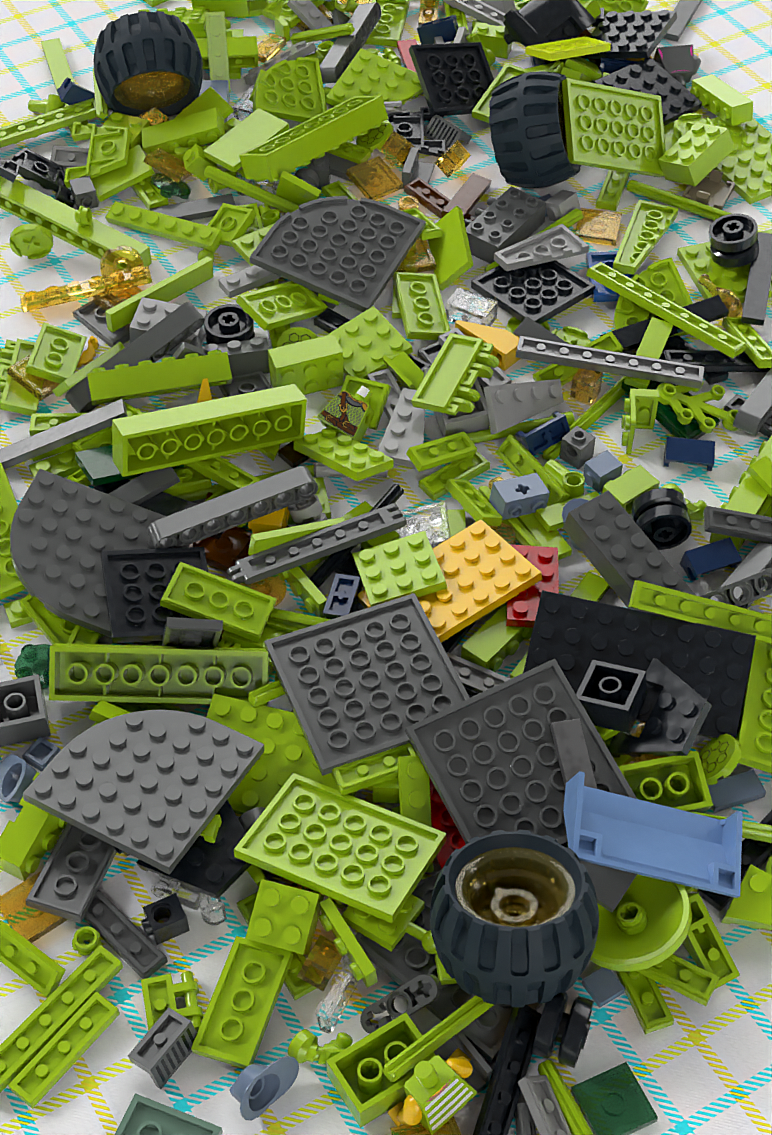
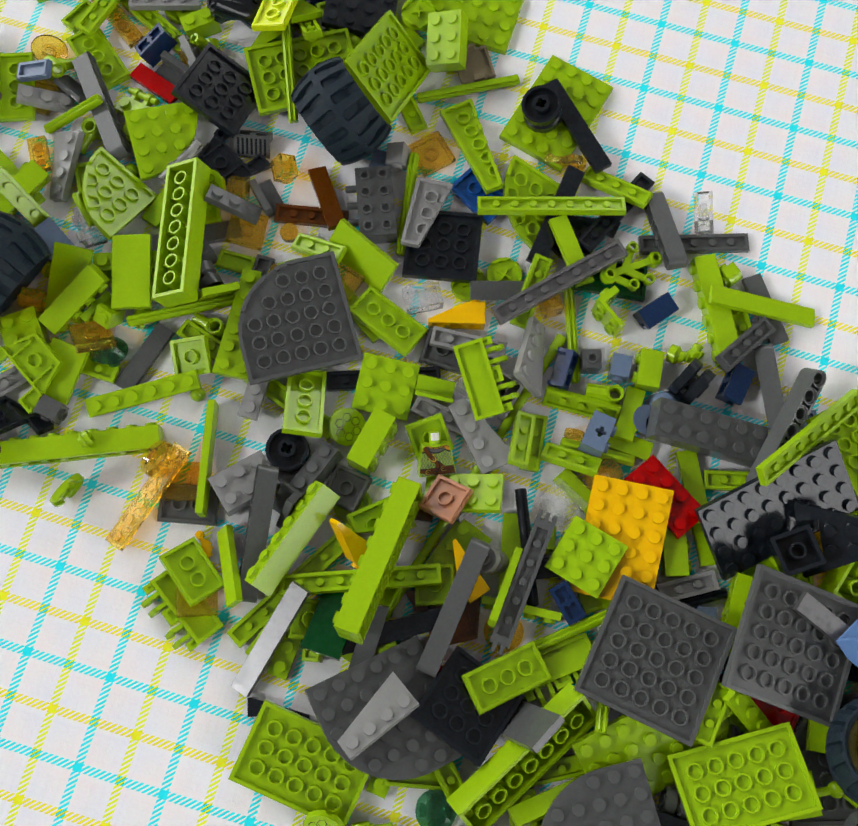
camera: 45 degrees left, 25 degrees up
lime tile [274,15,290,43] -> none
none -> dark grey plate [204,184,263,225]
none -> light grey wing [337,672,419,761]
none -> nougat tile [418,474,473,525]

